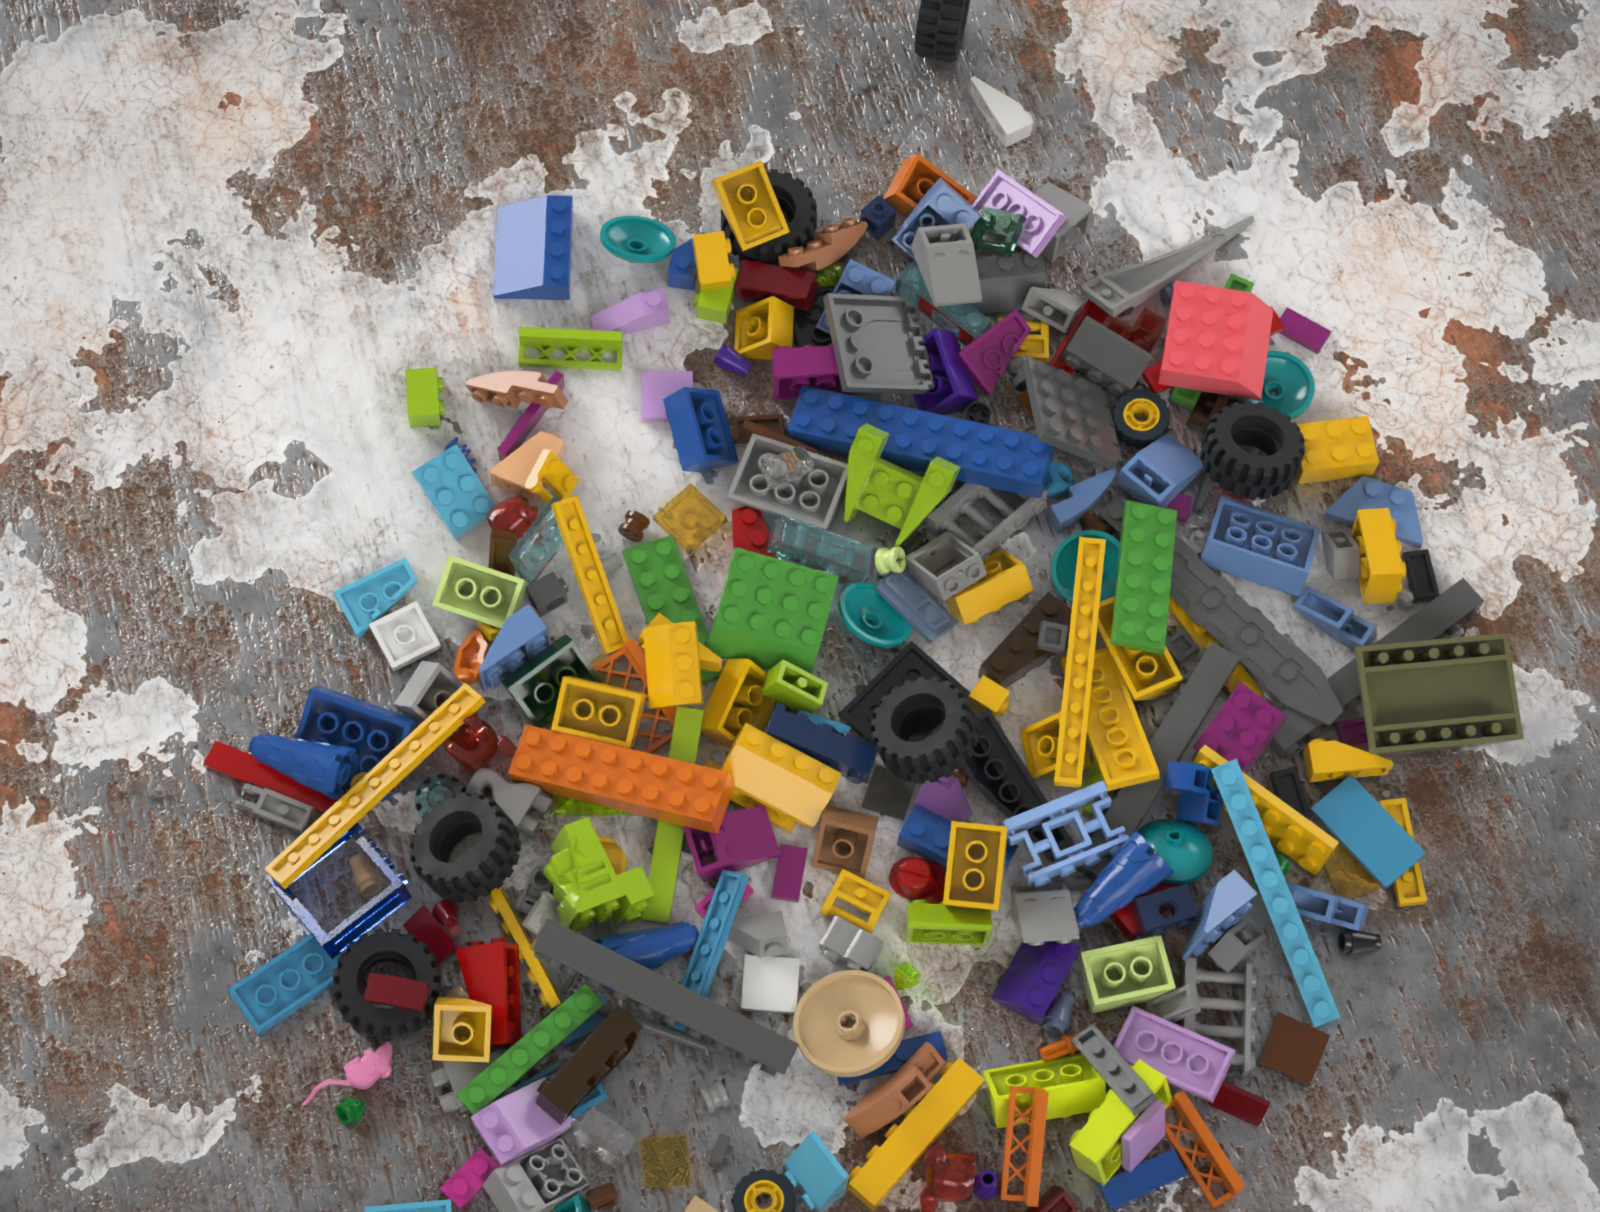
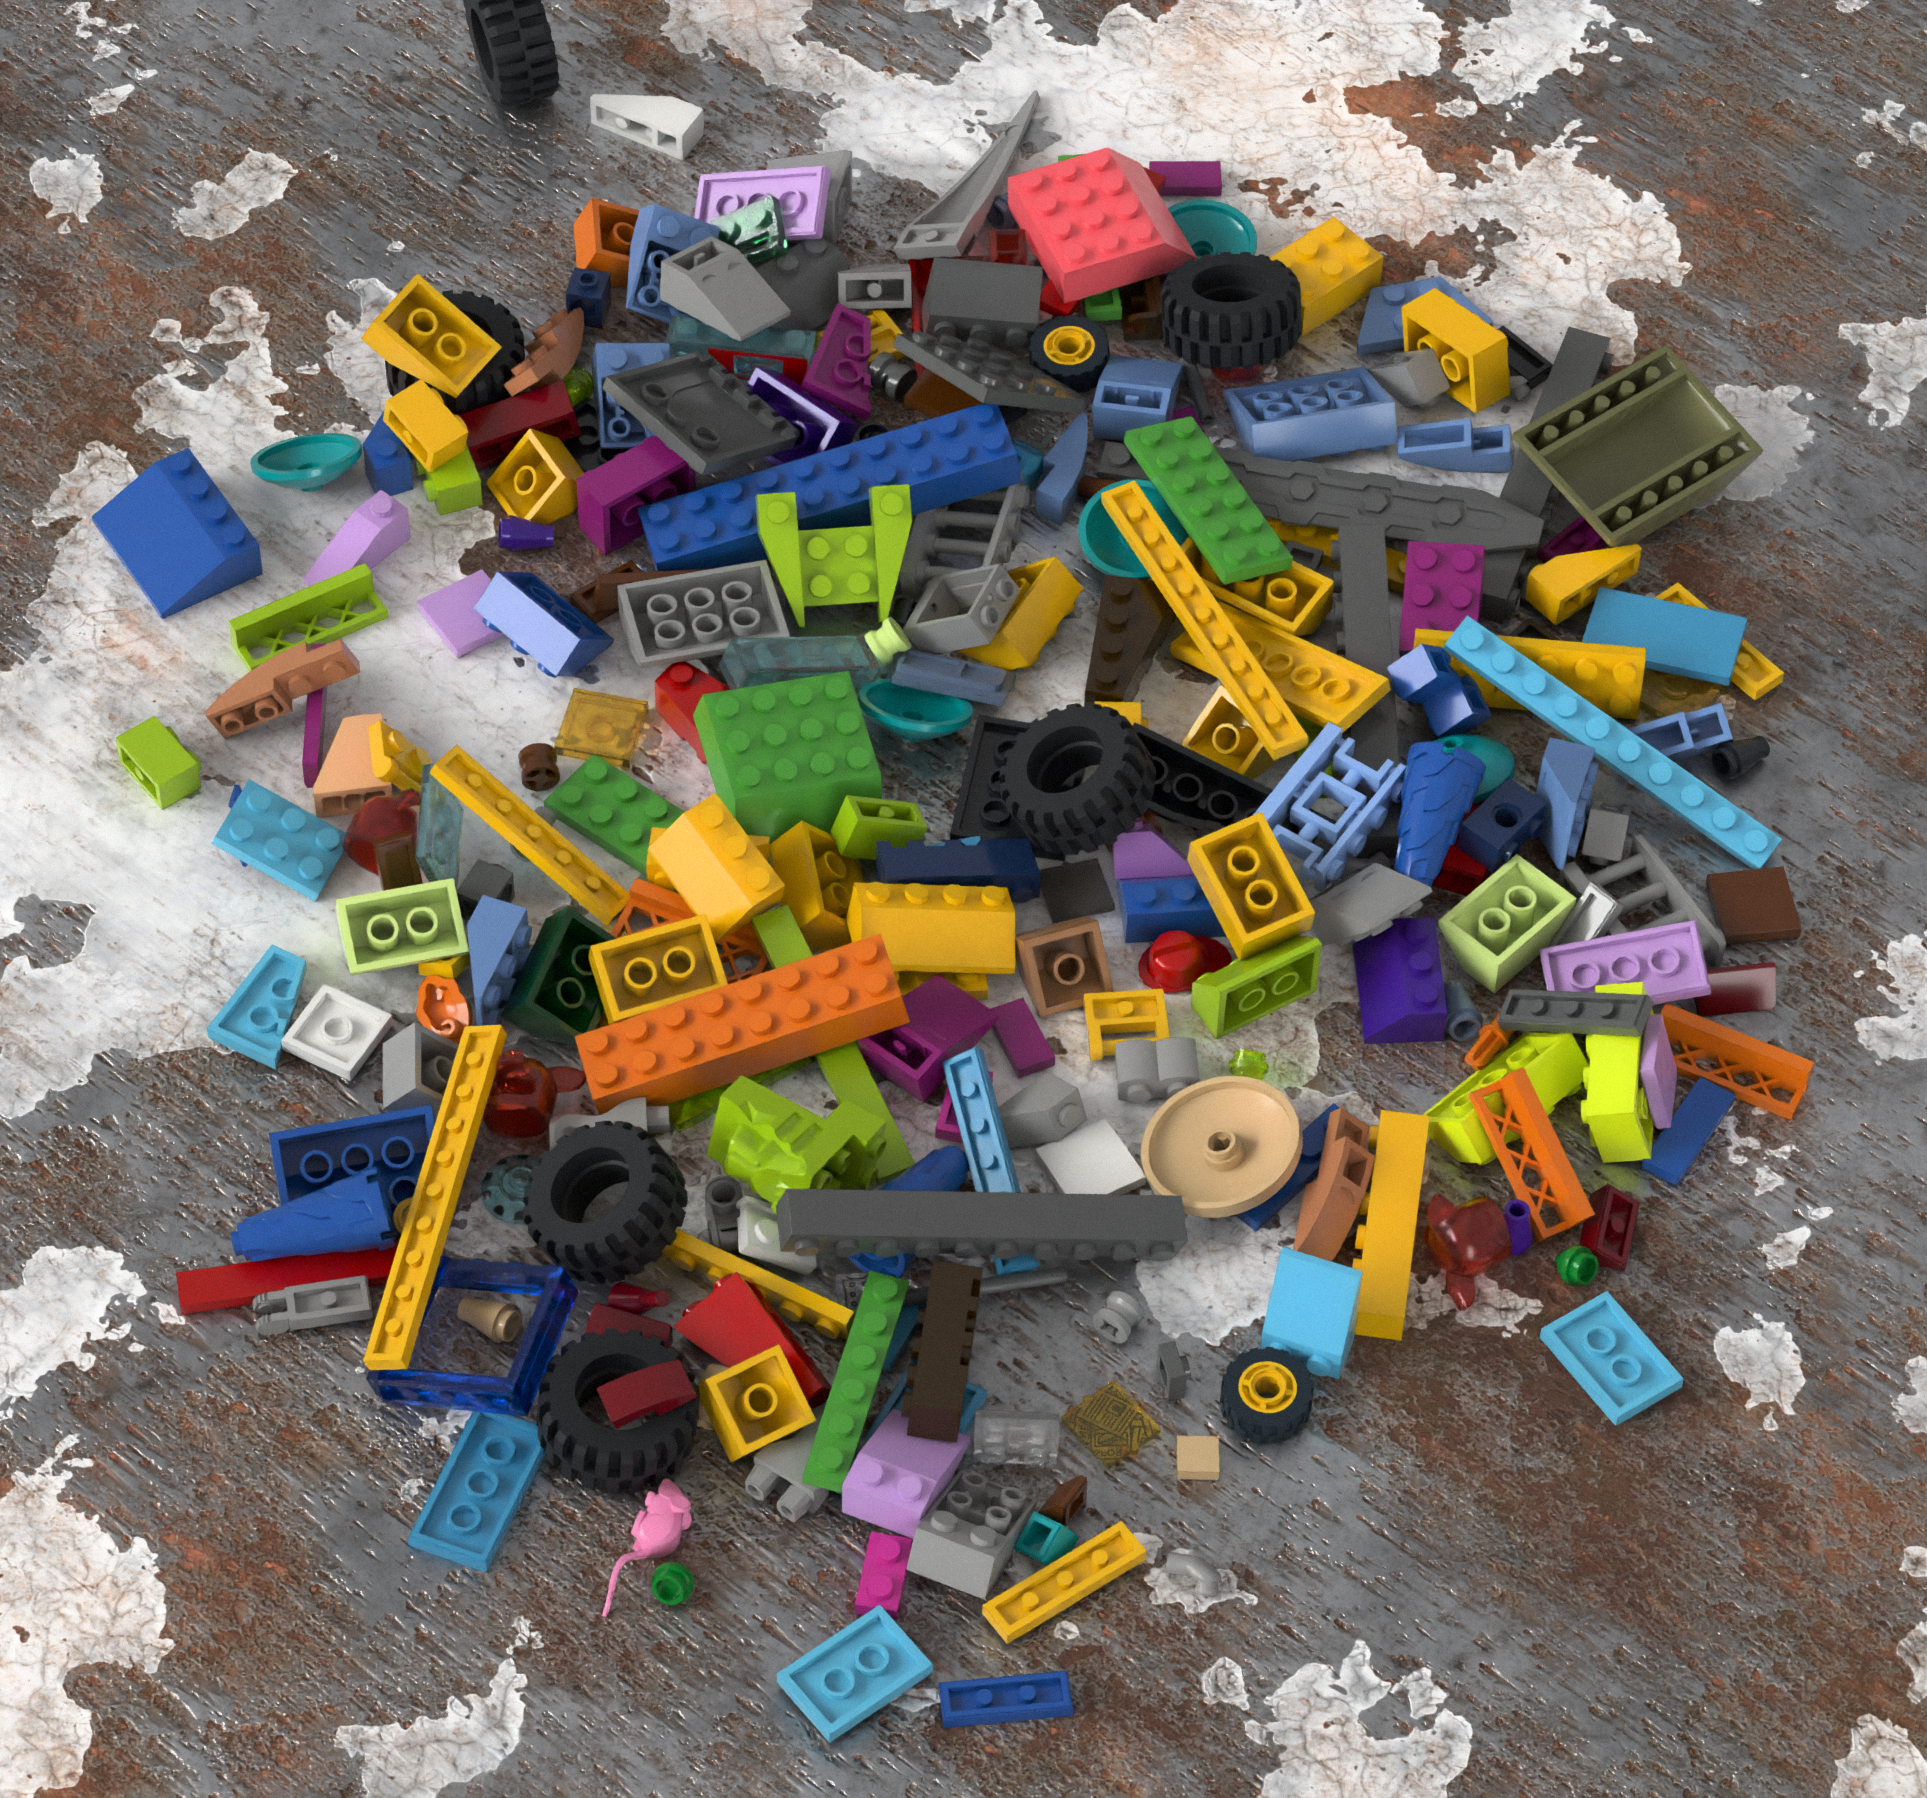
camera: 30 degrees left, 15 degrees down
clear leg [760,446,814,489] -> none
dark grey plate [1036,620,1068,654] -> none

